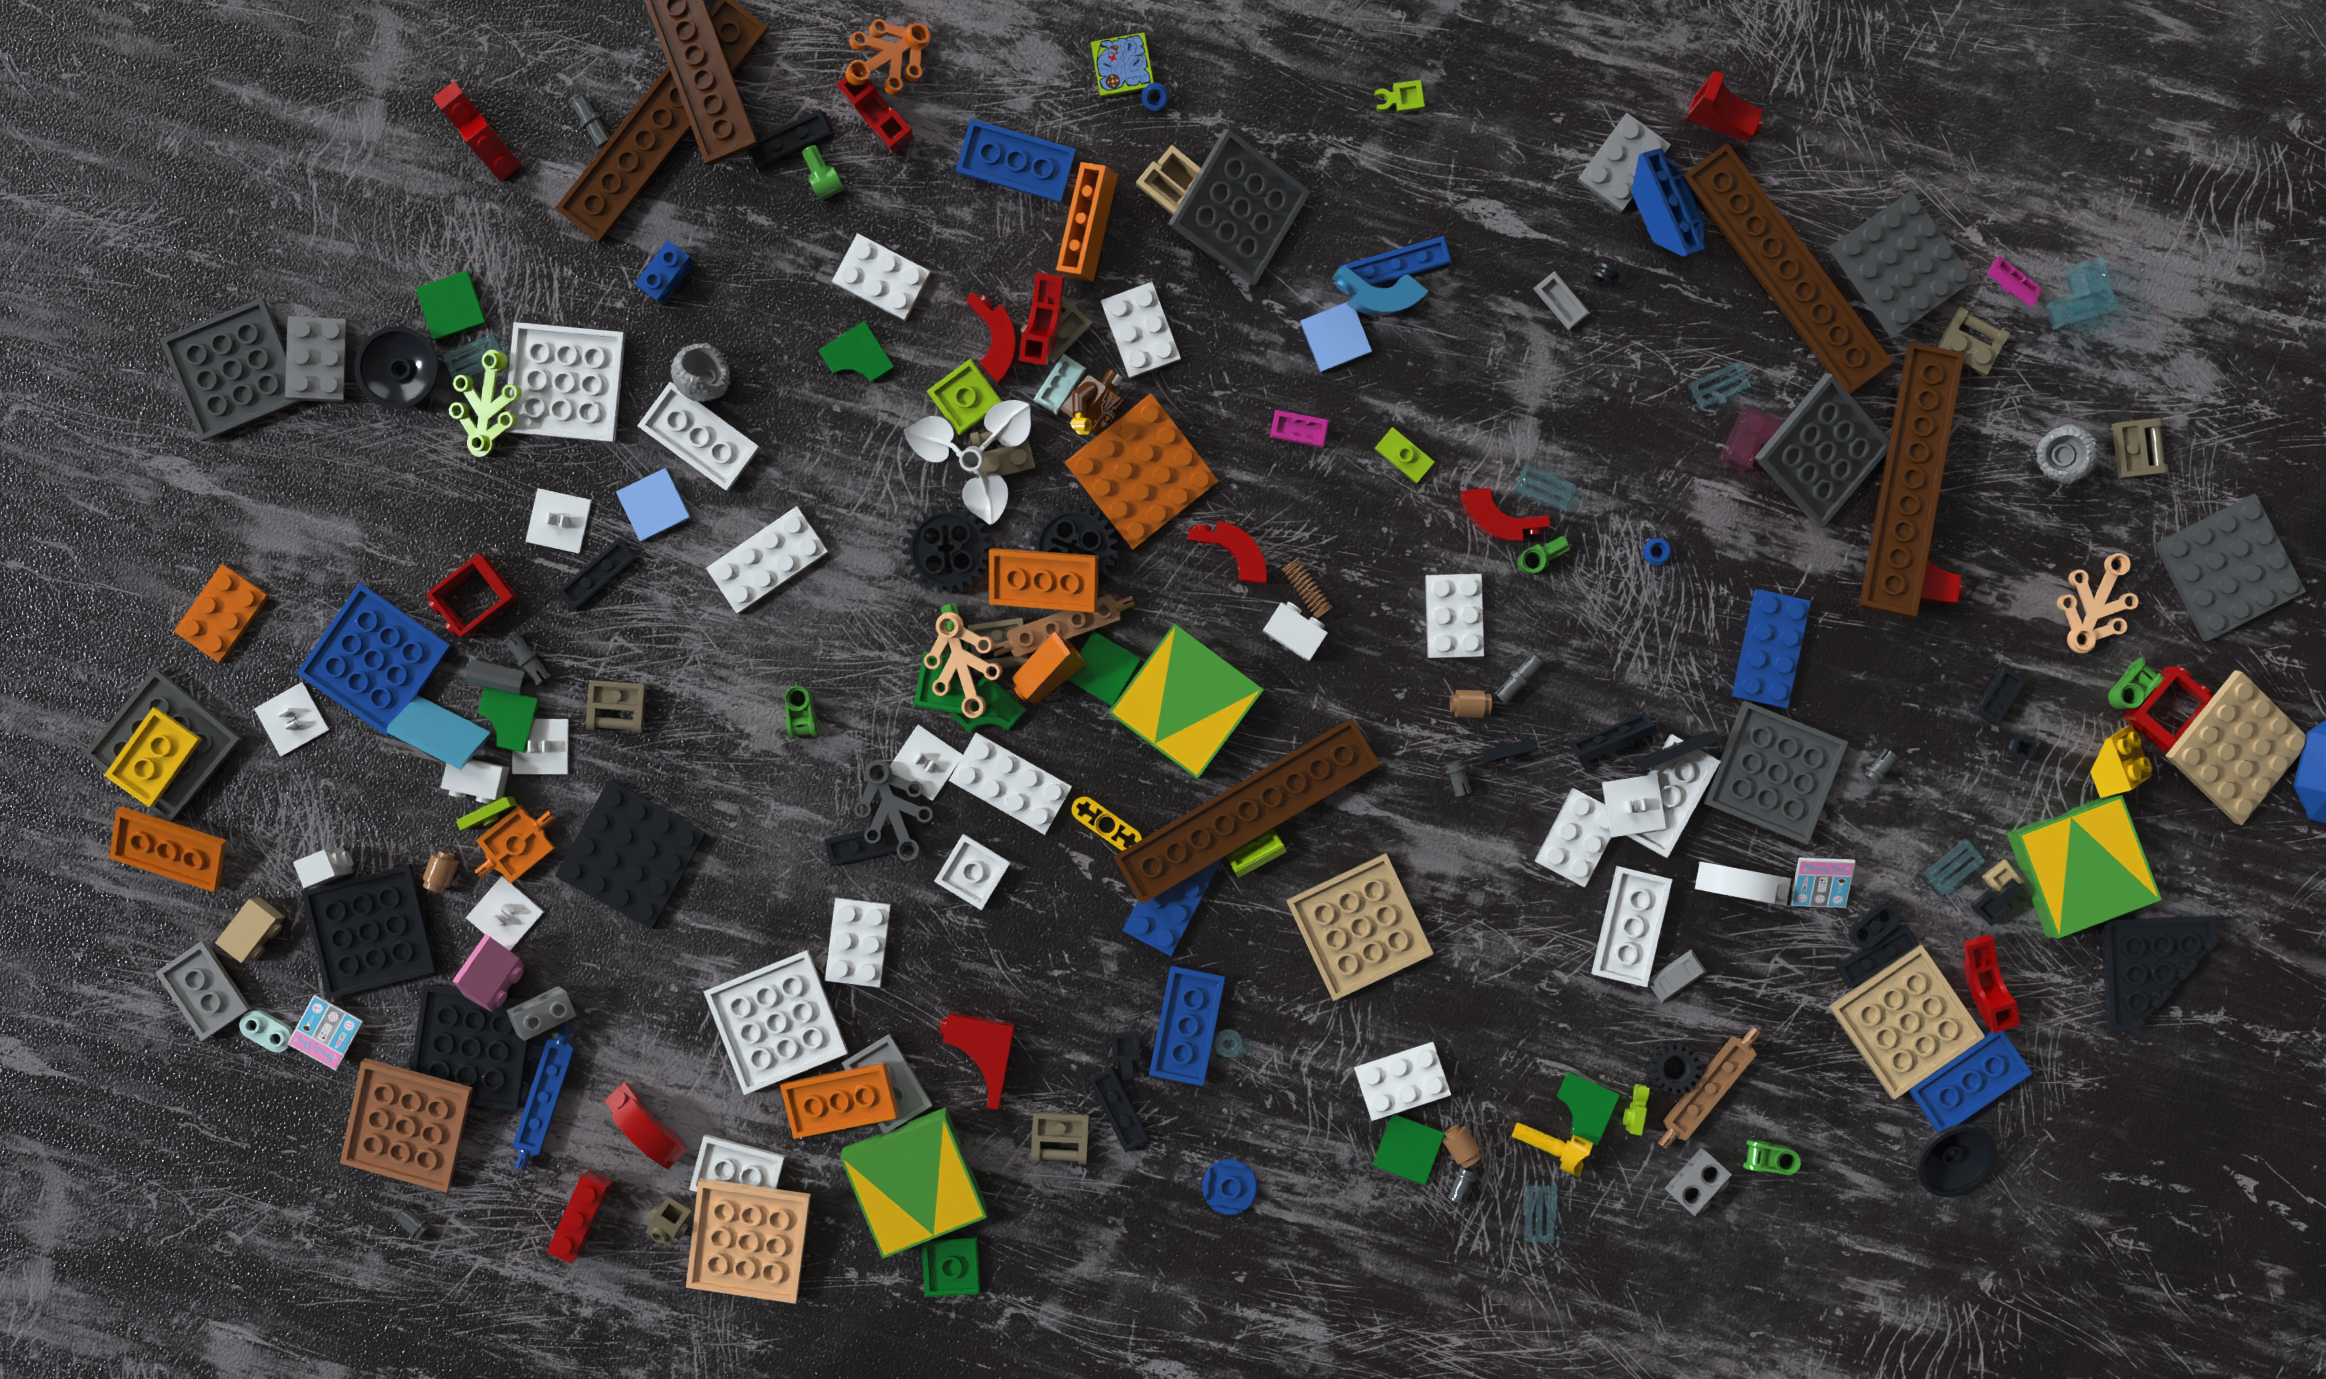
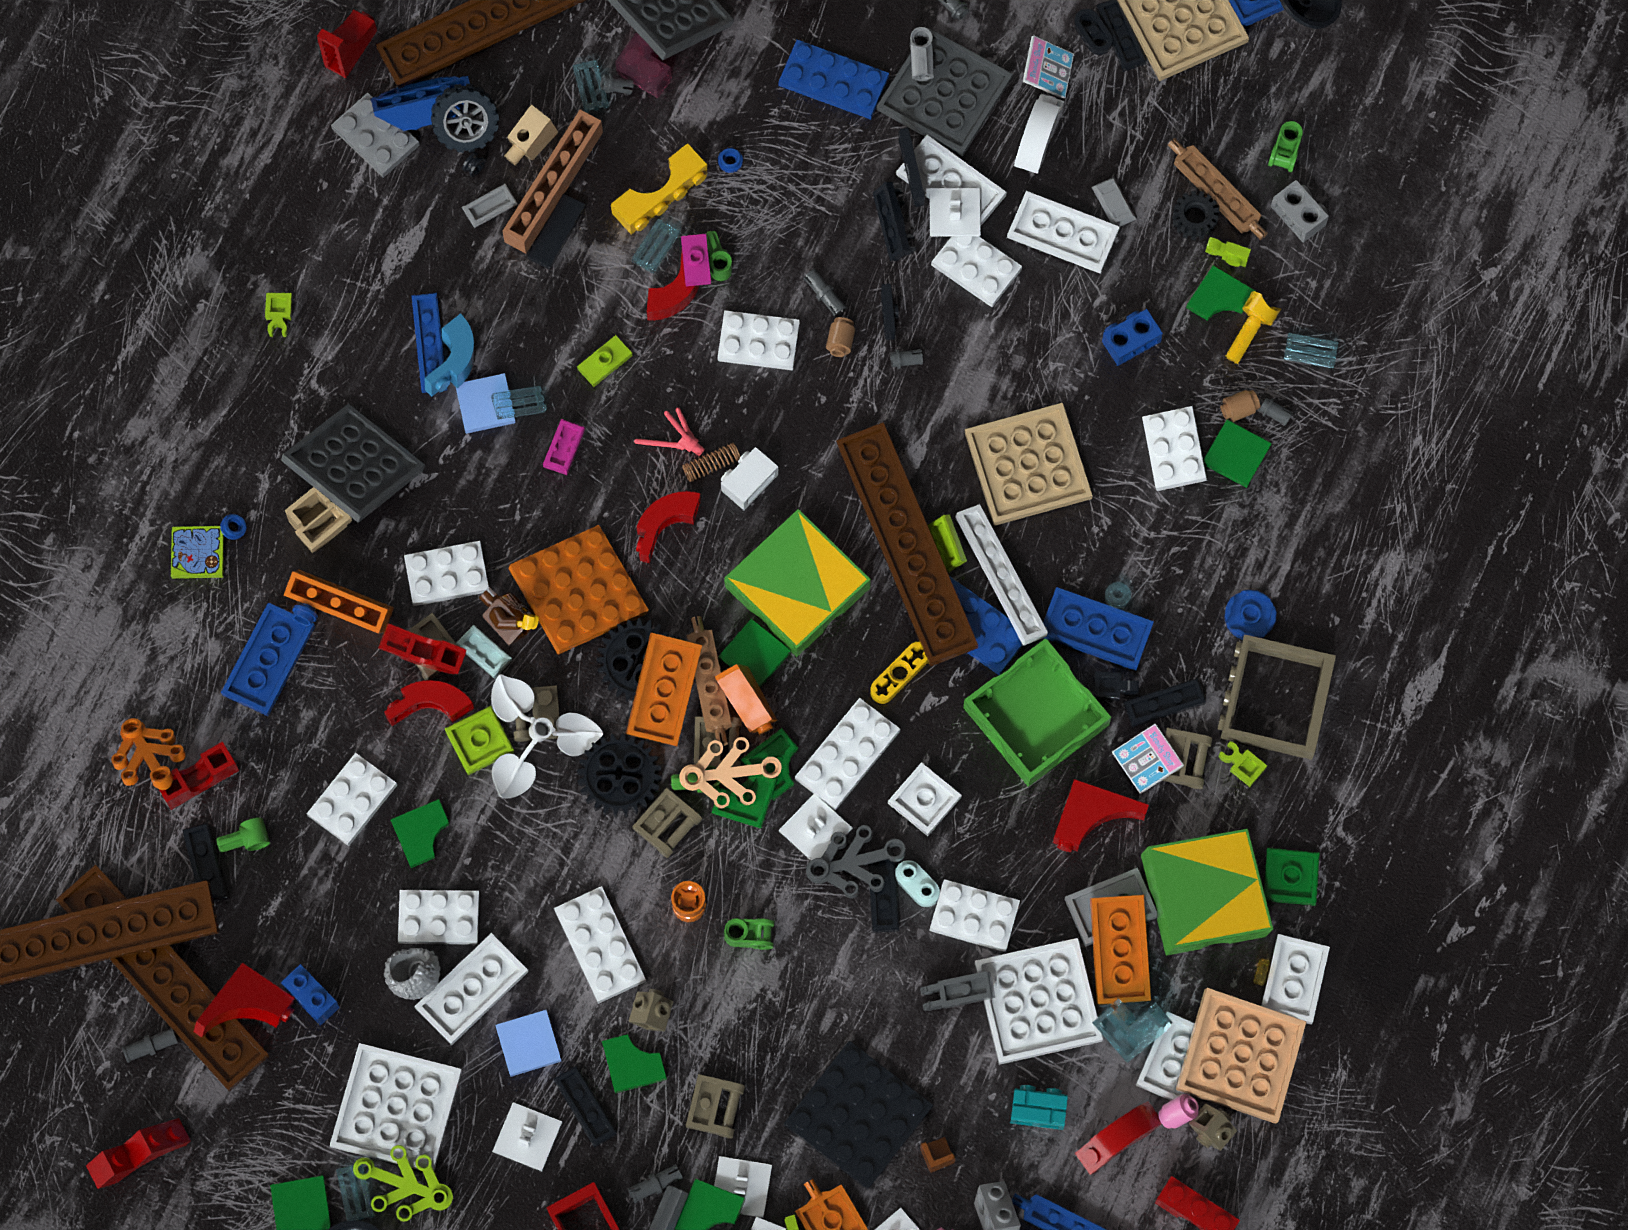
camera: 80 degrees left, 15 degrees down
none -> red arch [193,963,295,1037]
none -> blue plate [292,603,318,626]
none -> white plate [398,890,479,945]
none -> black wheel [431,84,499,153]
none -> clear light blue tile [491,386,547,420]
none -> nougat brick [503,110,603,254]
none -> tan torso [504,105,558,165]
none -> black tile [528,194,586,270]
none -> dark grey pin [600,73,634,95]
none -> green tile [602,1034,667,1094]
none -> yellow arch [611,143,708,234]
none -> dark tan brick [629,989,673,1032]
none -> dark tan plate [632,788,702,858]
none -> coral plant [634,408,705,457]
none -> orange wheel [671,881,706,922]
none -> dark pink plate [681,234,711,286]
none -> light aqua plate [895,860,940,907]
none -> light grey piece [910,27,934,81]
none -> dark grey hinge [920,971,995,1011]
none -> dark orange panel [920,1137,956,1173]
none -> white plate [956,504,1048,646]
none -> bright green tile [963,638,1111,787]
none -> teal brick [1010,1085,1068,1130]
none -> clear light blue brick [1092,998,1173,1063]
none -> blue brick [1102,309,1163,366]
none -> piece [1112,724,1184,794]
none -> bright pink brick [1159,1094,1199,1129]
none -> dark tan window [1217,634,1336,760]
none -> lime plate [1219,741,1267,787]
none -> clear yellow tile [1253,958,1270,986]
none -> white plate [1261,934,1330,1025]

